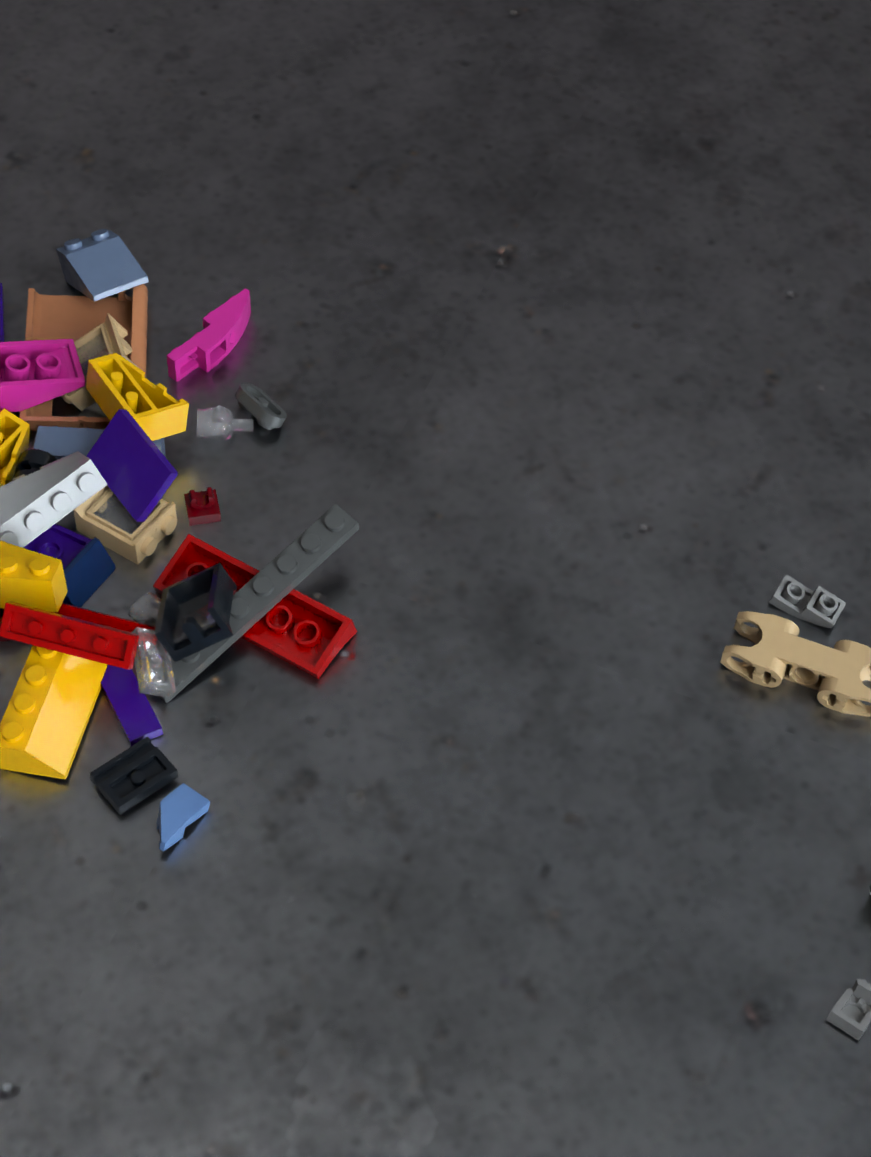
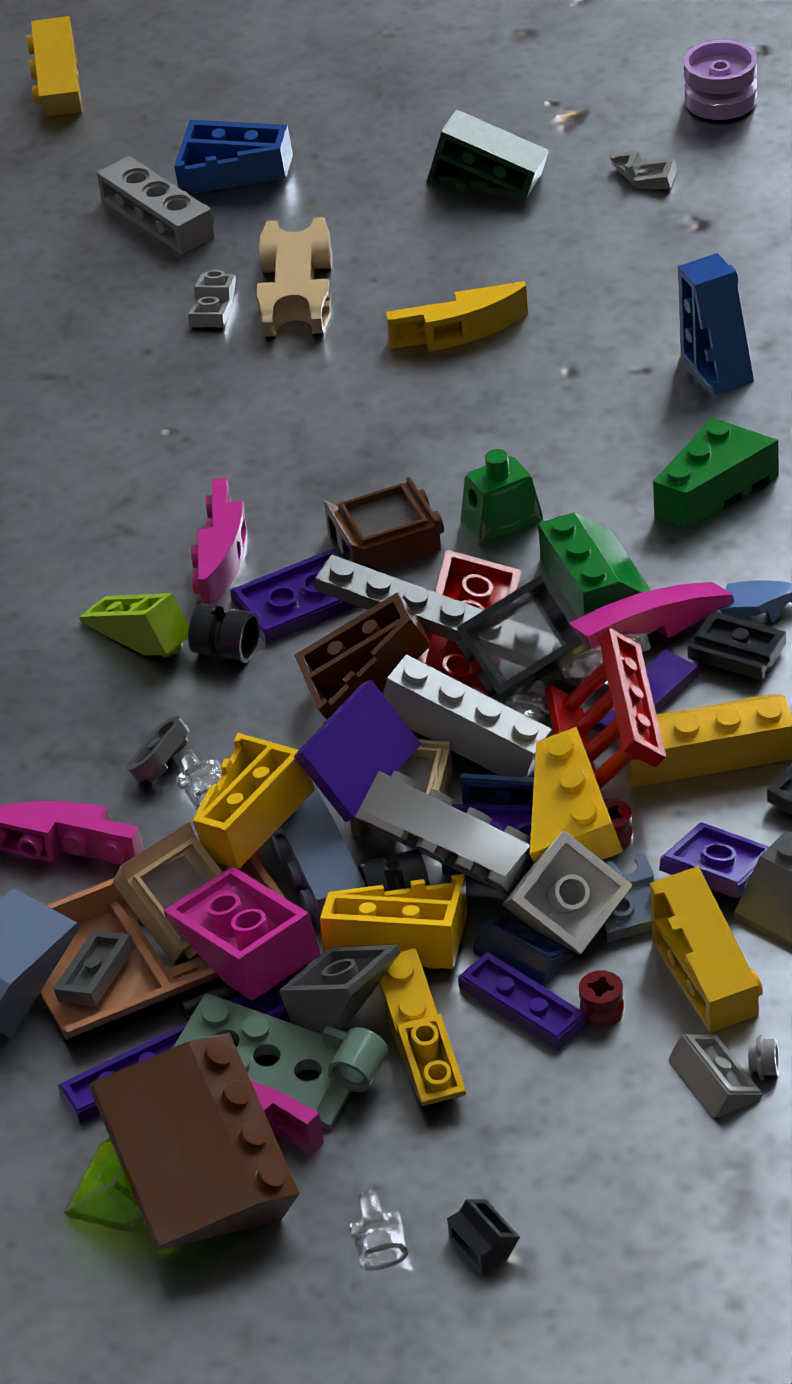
camera: 105 degrees left, 10 degrees down
none -> dark grey plate [53,930,135,1007]
none -> lime slope [79,593,189,657]
none -> black wheel [188,602,260,663]
none -> dark pink slope [191,478,247,605]
none -> dark purple tile [230,548,357,644]
none -> reddish brown wedge [294,592,431,720]
none -> reddish brown window [324,477,444,571]
none -> light grey wedge [383,655,552,777]
none -> yellow slope [386,281,528,352]
none -> green torso [460,449,543,545]
none -> green slope [538,512,651,618]
none -> dark pink slope [569,582,735,650]
none -> green wedge [653,417,779,529]
none -> blue wedge [678,253,754,394]

